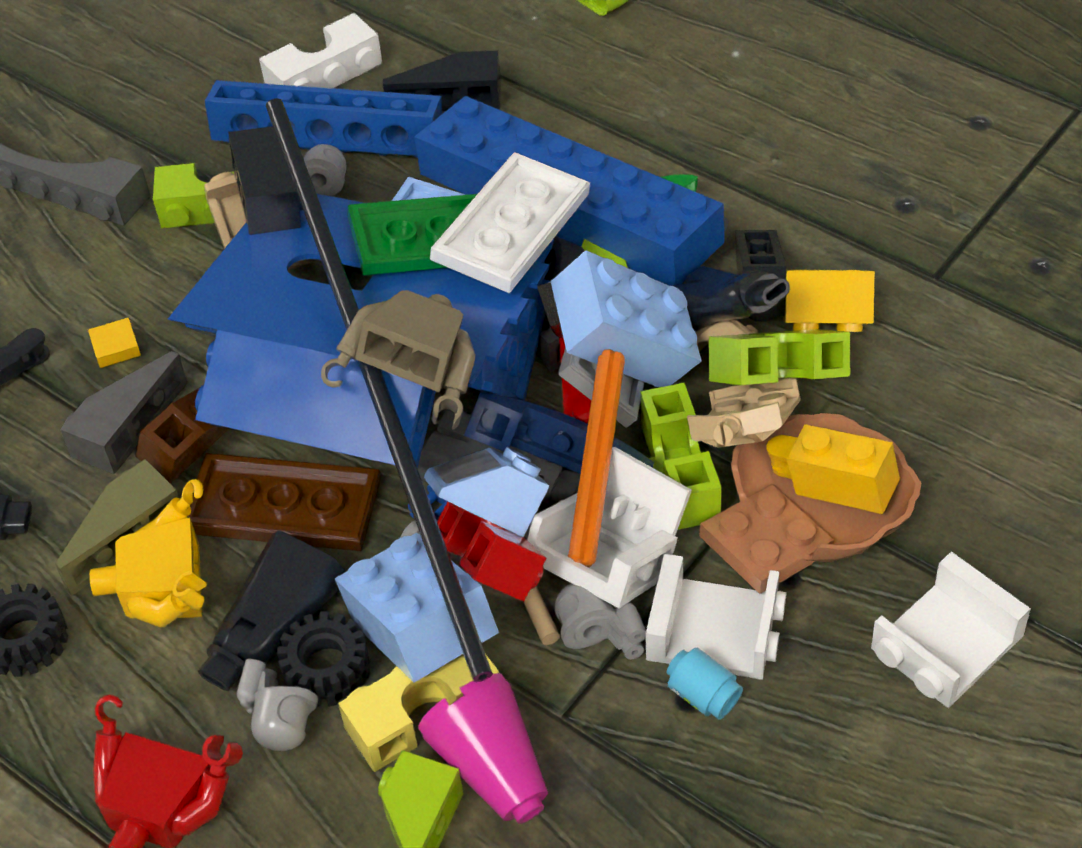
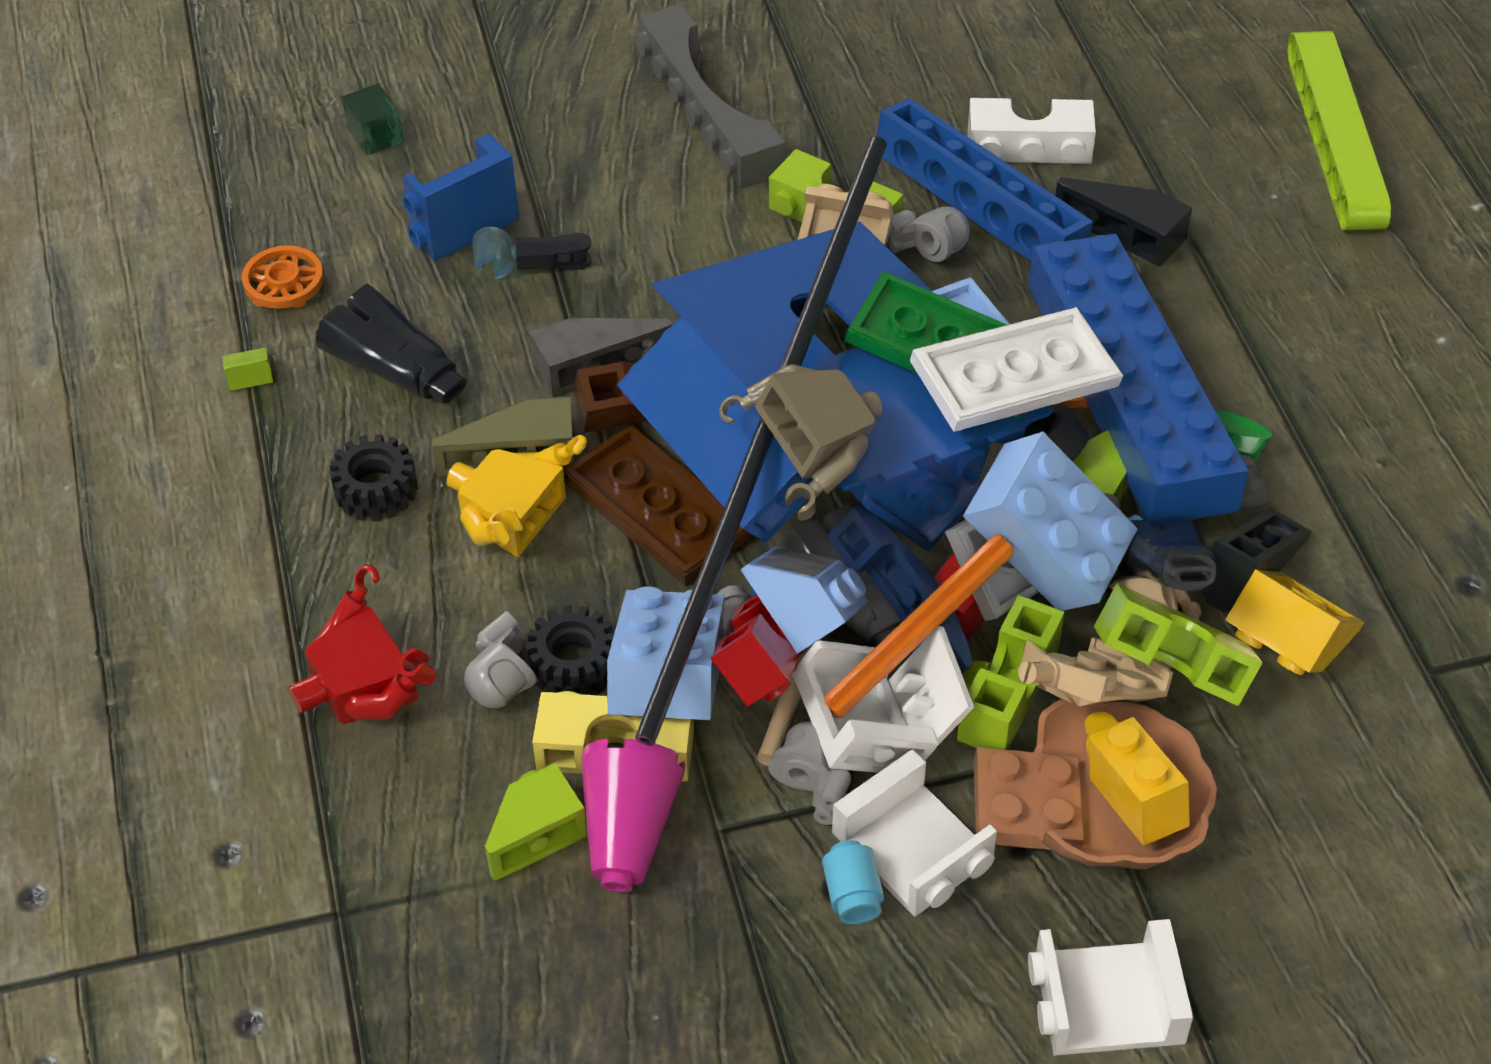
camera: 35 degrees right, 0 degrees up
yellow tile [88,317,141,368] -> none
black piece [198,530,346,691] -> none
black brick [228,126,303,235] -> none

